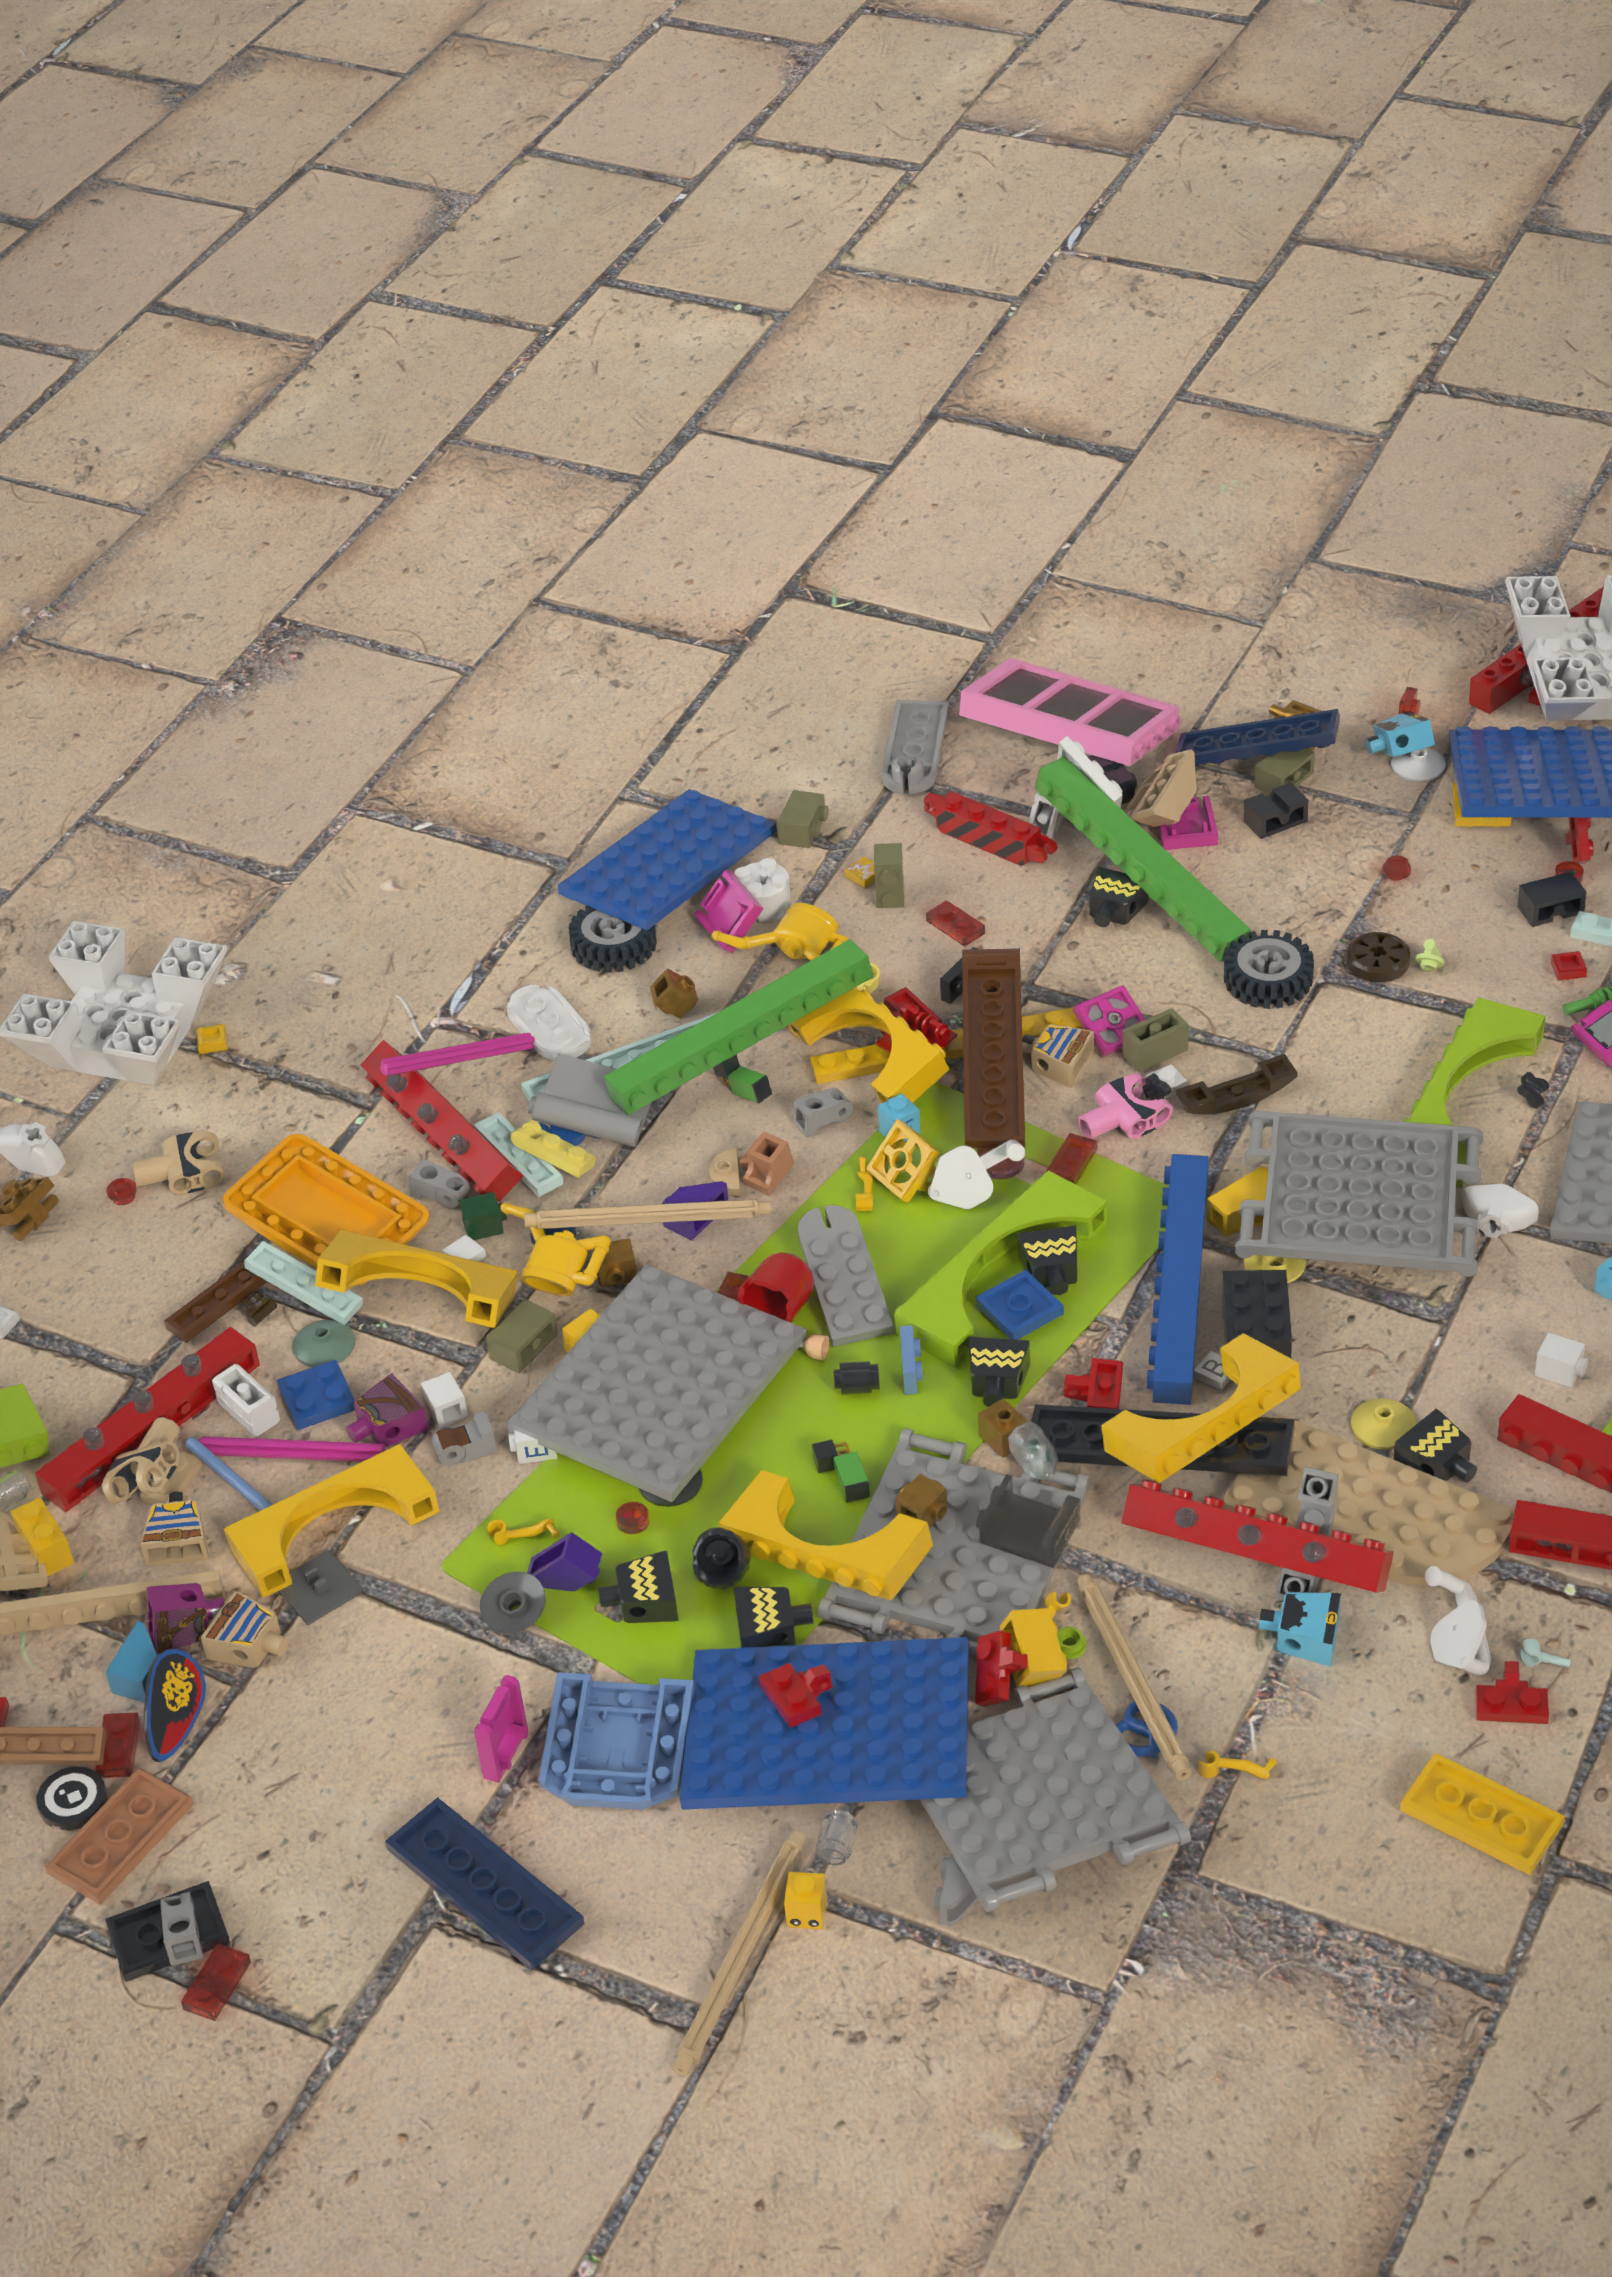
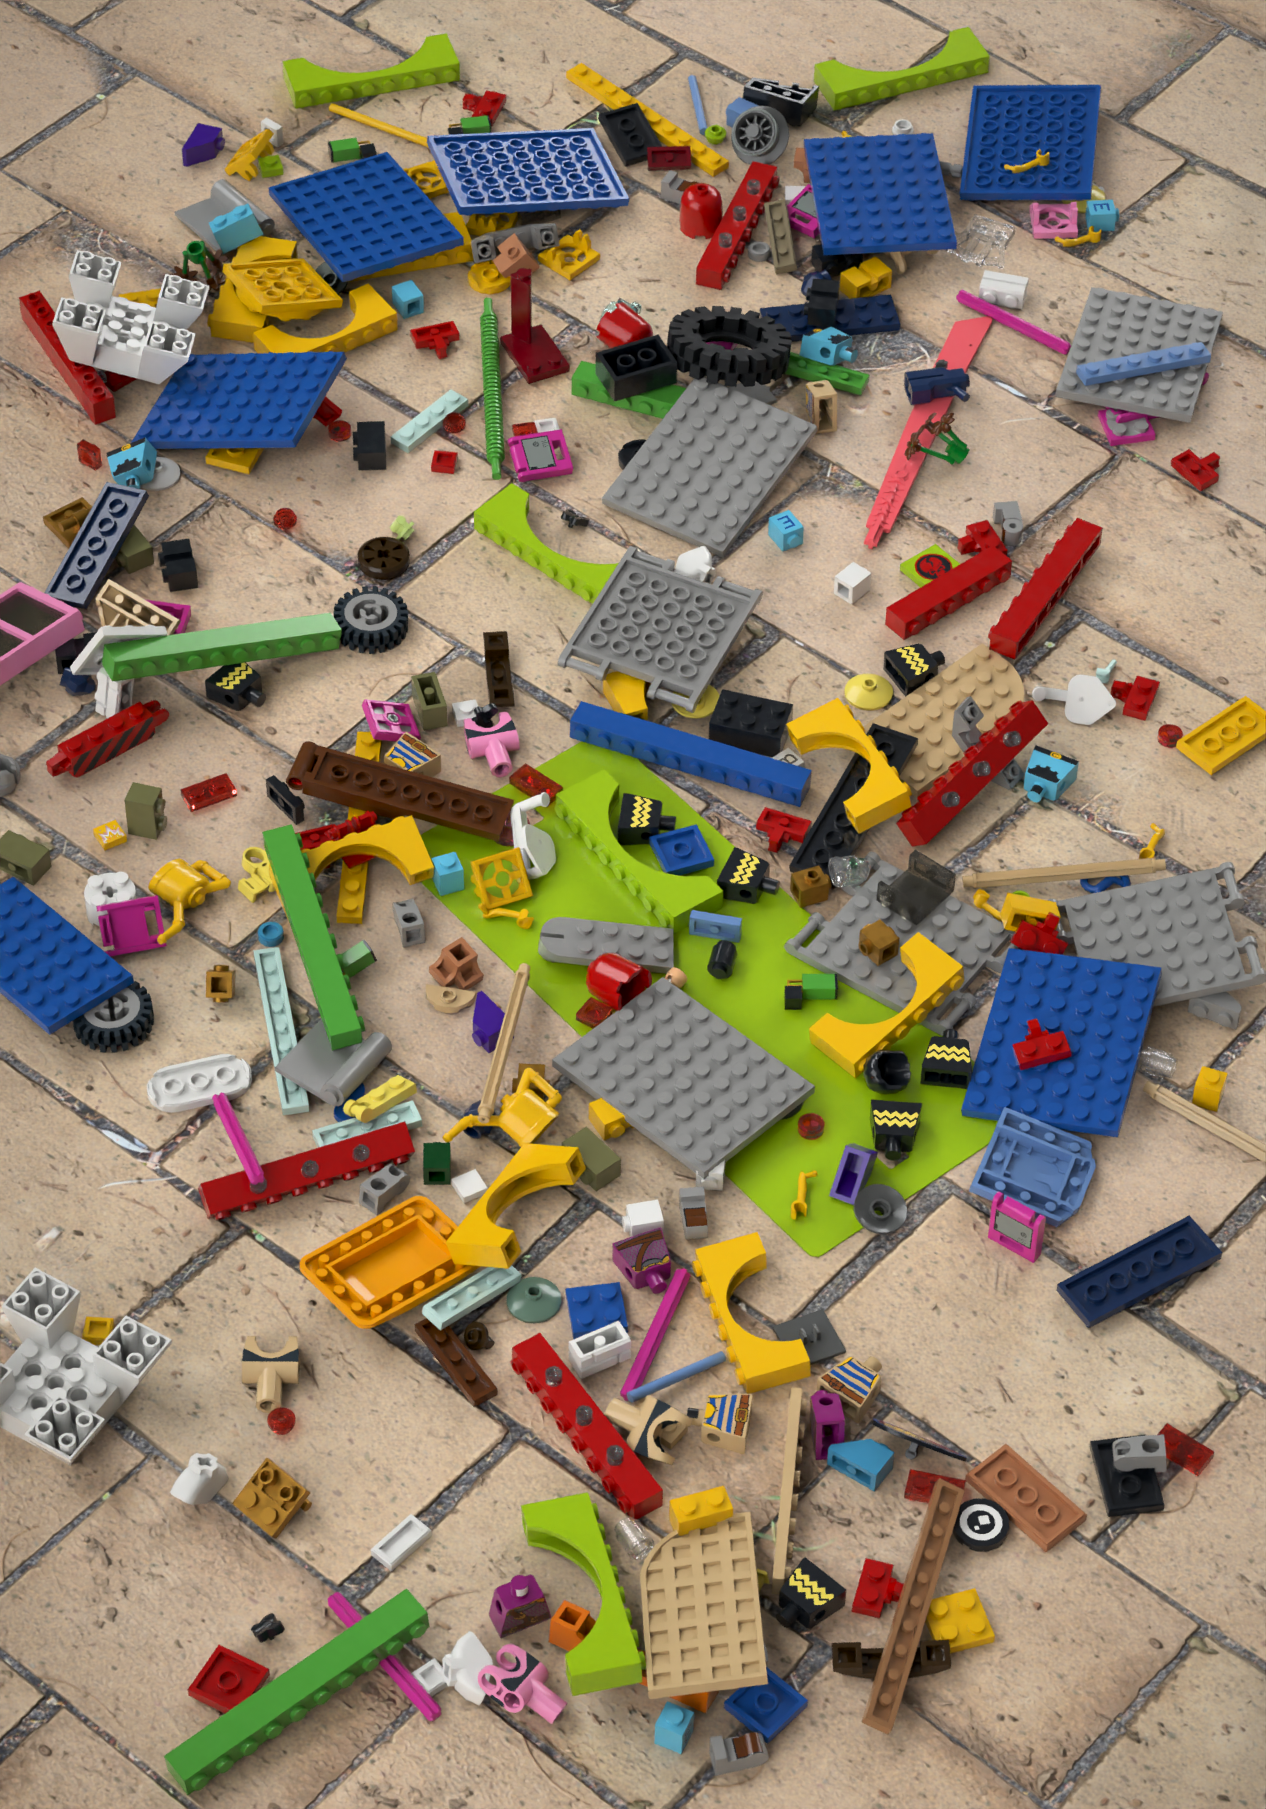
camera: 80 degrees left, 5 degrees up
none -> clear red tile [1157,724,1183,748]

